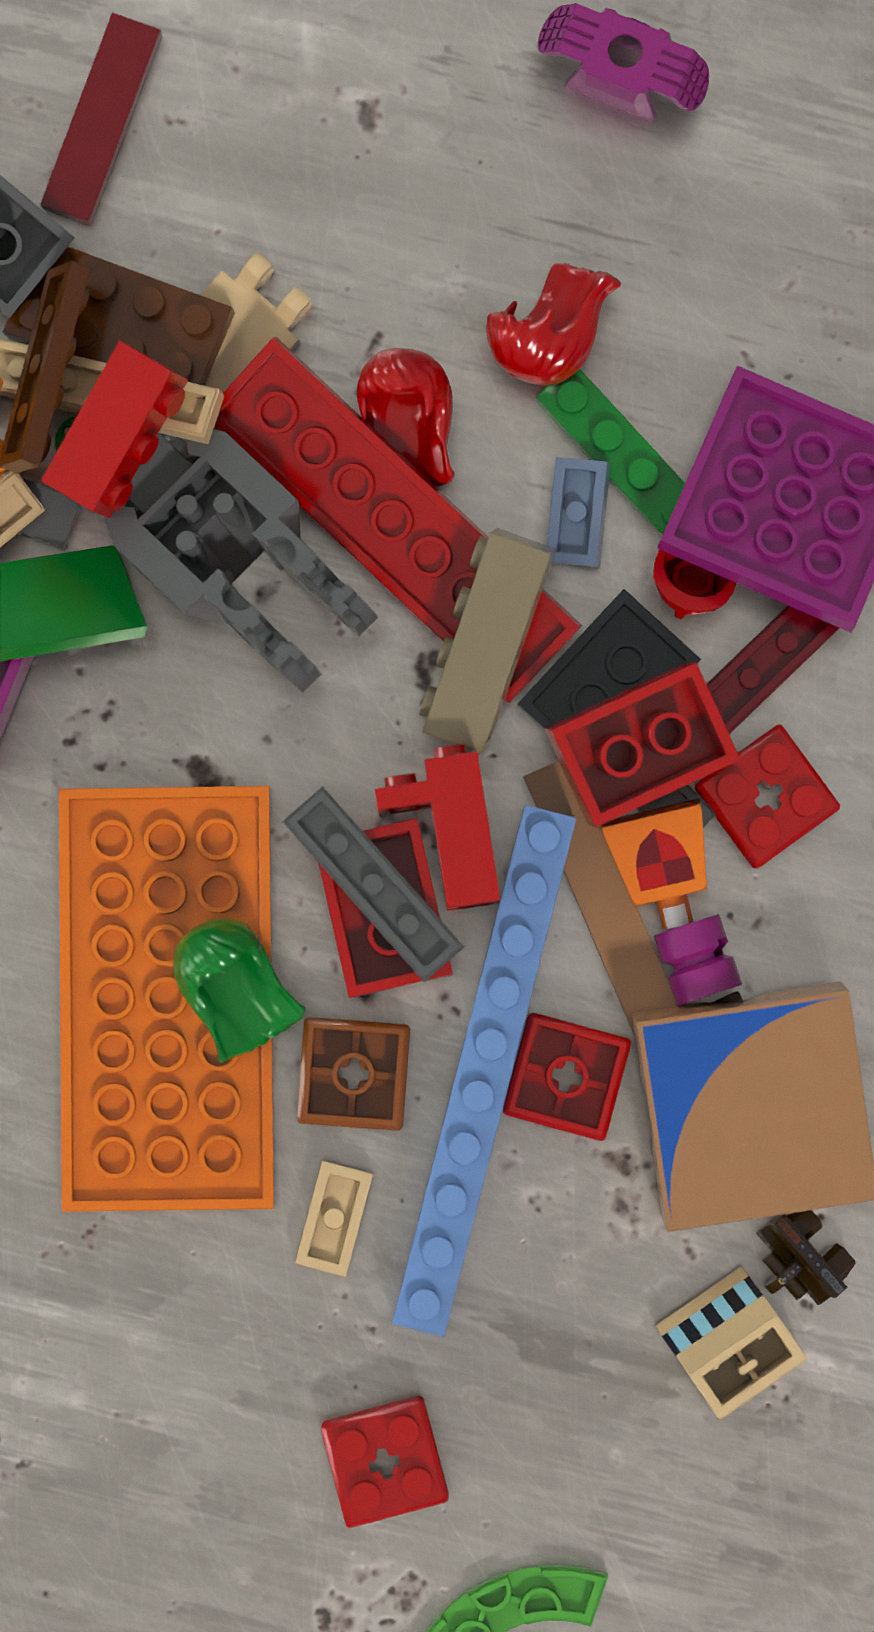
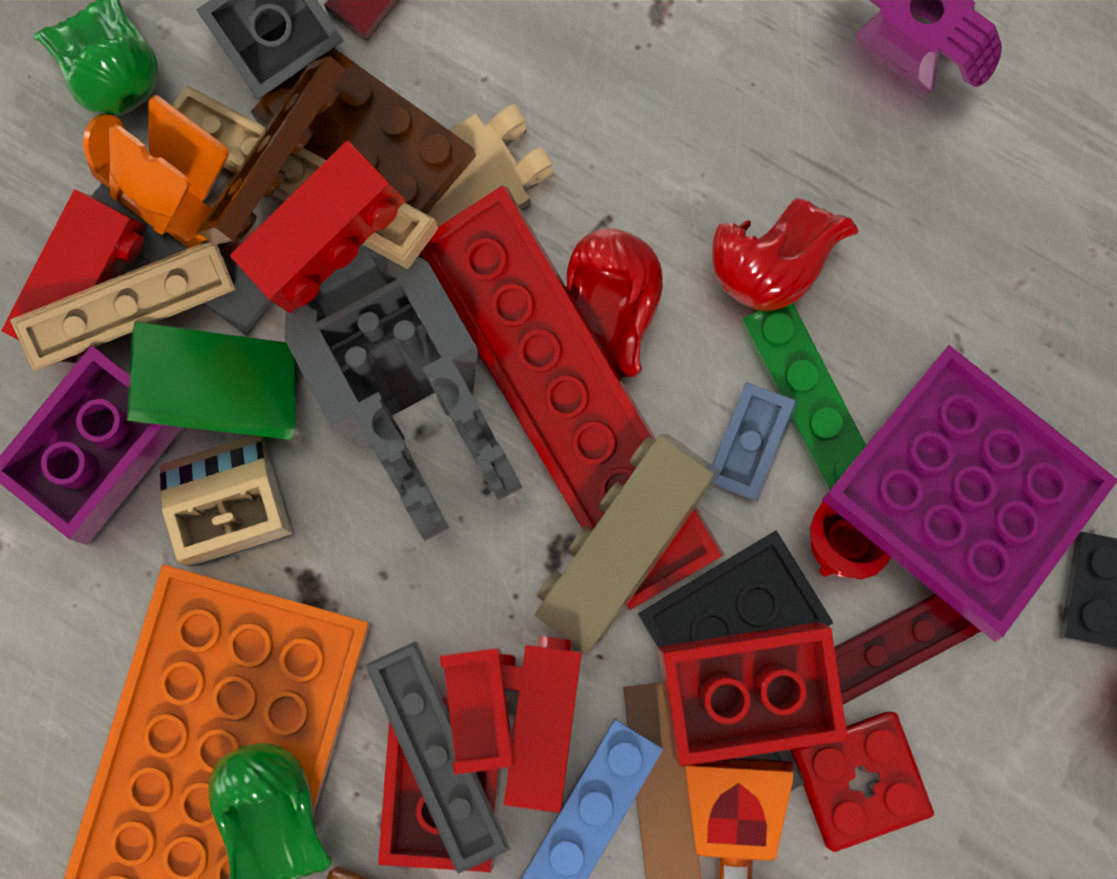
camera: 20 degrees right, 5 degrees down
none -> tan slope [159,435,293,566]
none -> red panel [440,648,515,774]

